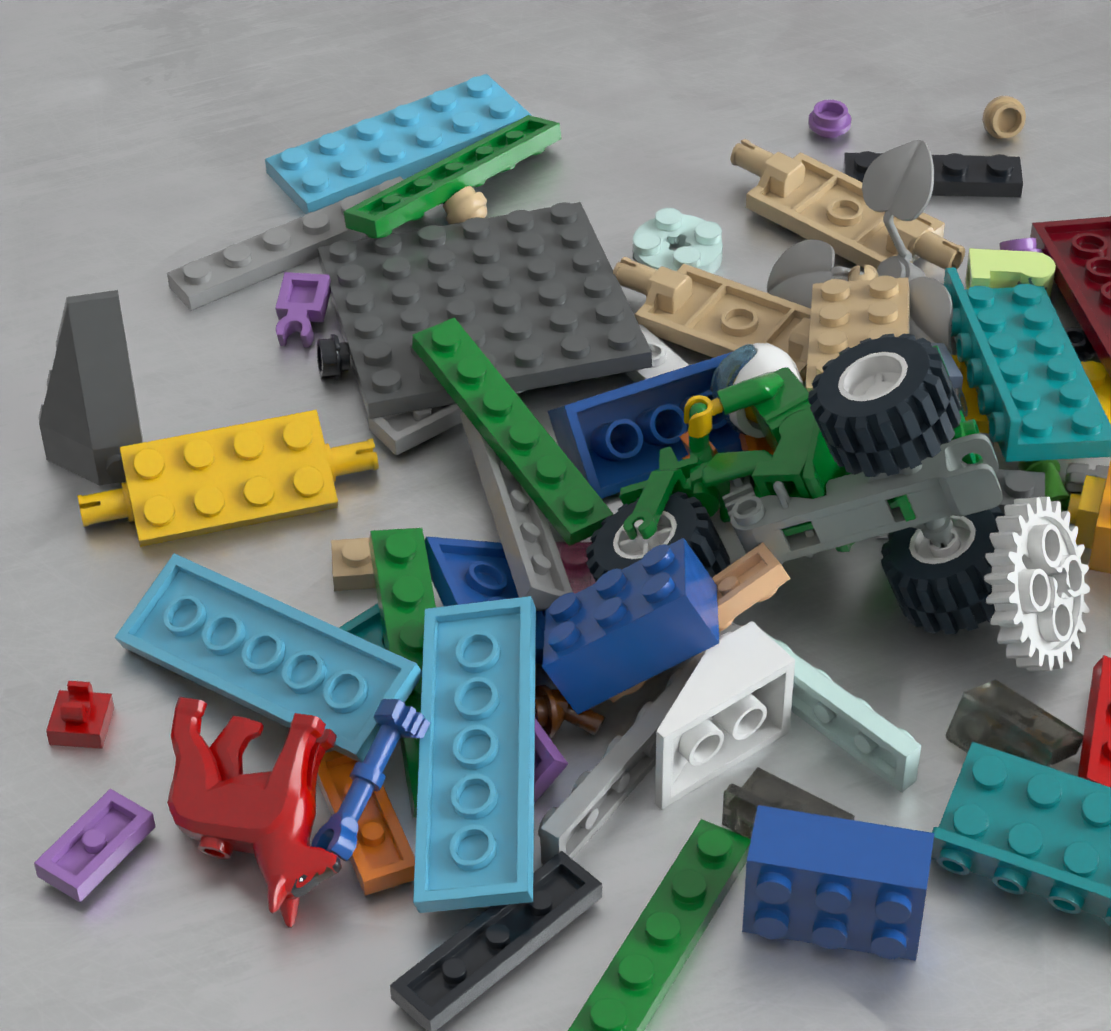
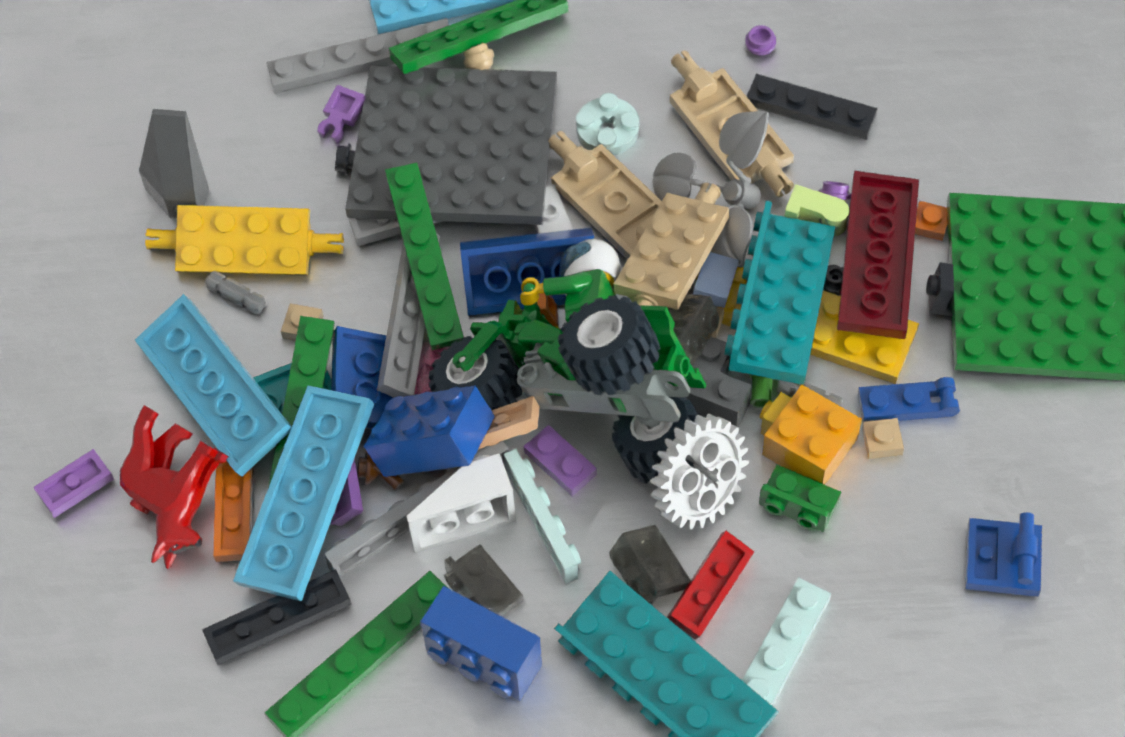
camera: 20 degrees right, 15 degrees up
red tile [46,681,114,749] -> none
blue piece [311,699,431,861] -> none
tan plate [982,96,1026,139] -> none
none -> light grey axle [205,271,266,314]
none -> medium lavender plate [523,425,597,497]

